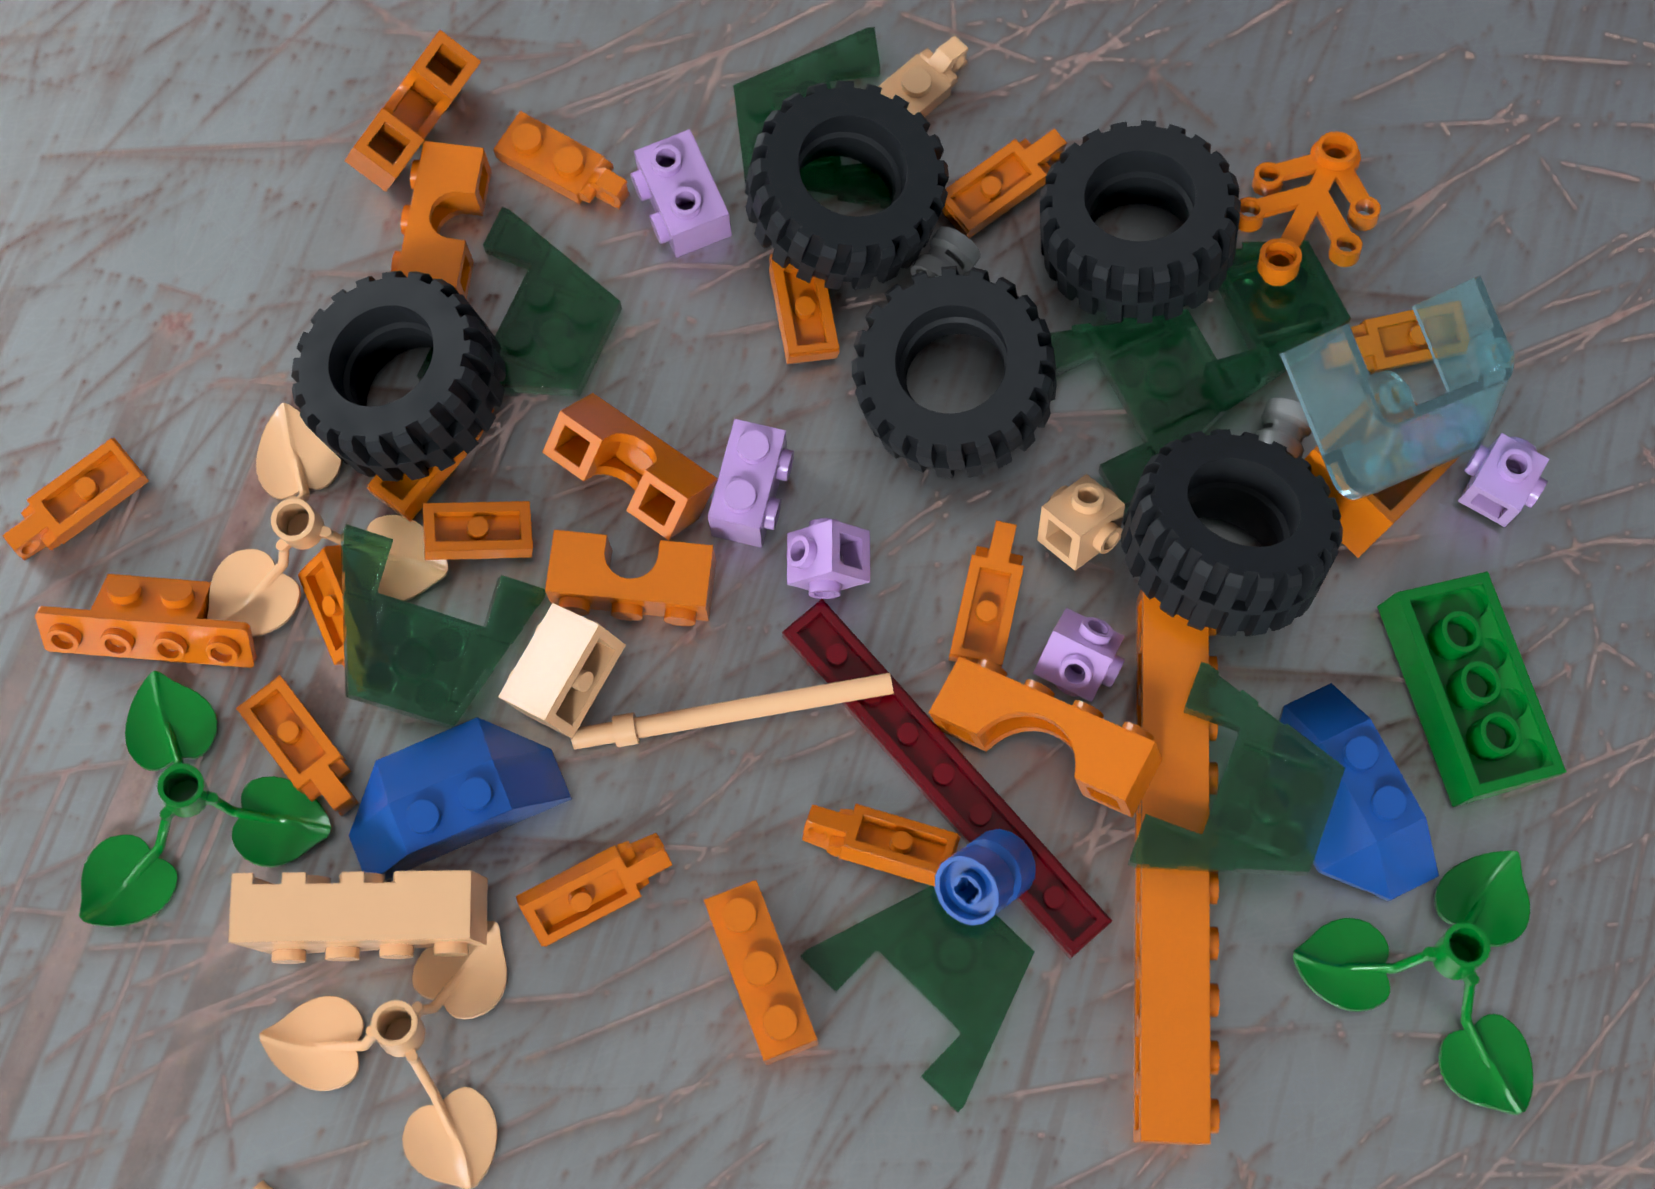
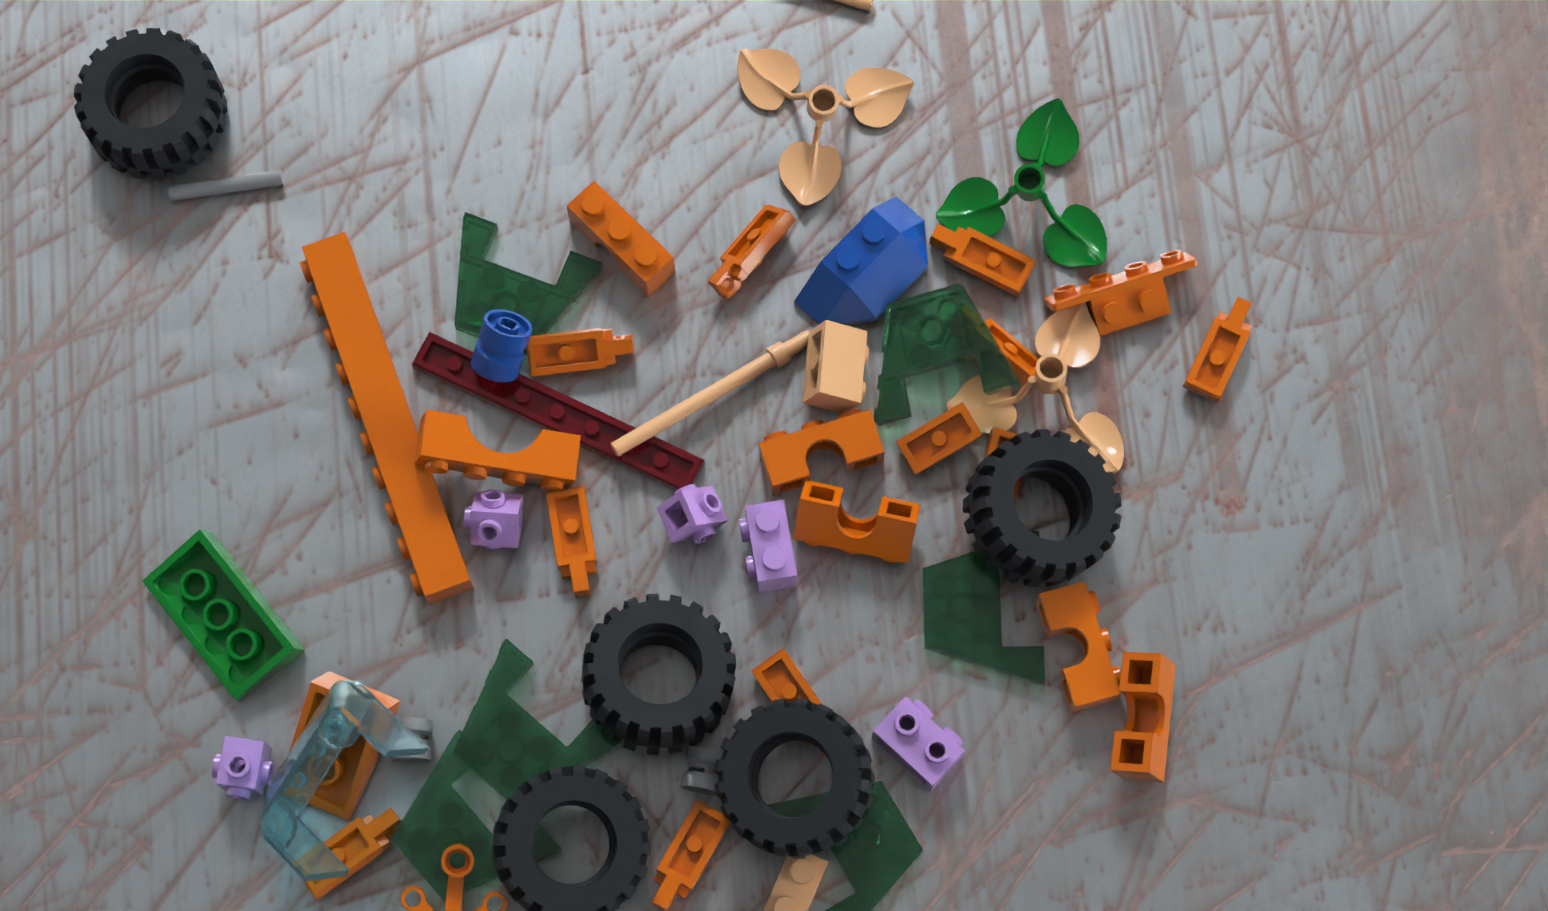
camera: 155 degrees right, 0 degrees up
light nougat wedge [228,870,488,964] -> none
orange hinge [493,111,630,210] -> none
light nougat brick [1037,474,1125,571] -> none
black tyre [1121,429,1343,637] -> none
clear green wing [1128,662,1345,876] -> none
blue wedge [1265,683,1439,901] -> none
green plant [1293,851,1533,1115] -> none

